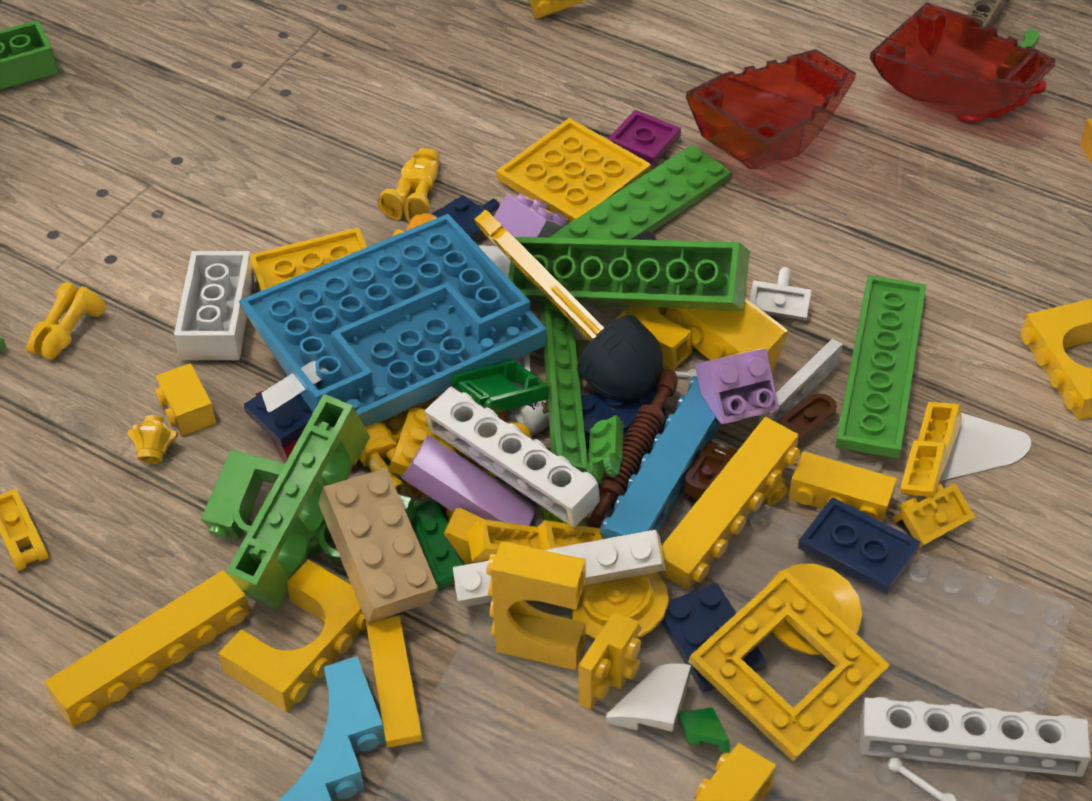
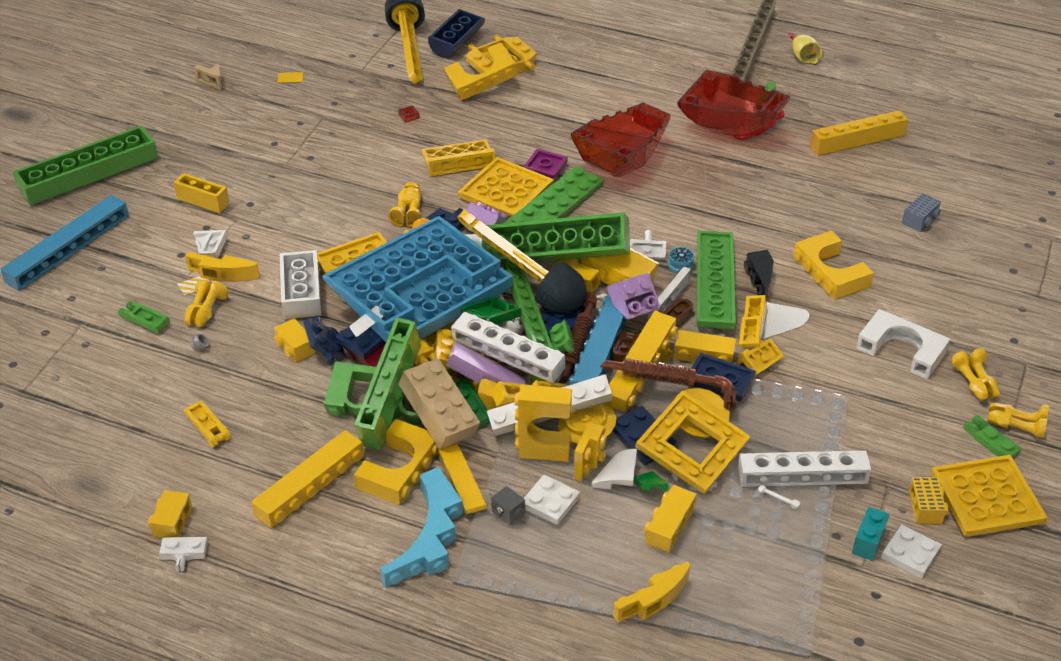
camera: 10 degrees left, 5 degrees down
yellow rock [127,415,178,464] -> none
none -> yellow brick [173,173,230,213]
none -> sticker [178,276,211,295]
none -> yellow slope [185,252,260,282]
none -> light grey plate [191,333,209,352]
none -> white wing [193,230,228,258]
none -> dark blue plate [303,316,346,365]
none -> clear red tile [398,106,420,123]
none -> yellow fence [421,139,495,176]
none -> dark grey brick [491,486,525,525]
none -> white plate [524,475,580,525]
none -> copper piece [600,358,737,410]
none -> medium azure wheel [668,247,694,274]
none -> black slope [744,250,774,301]

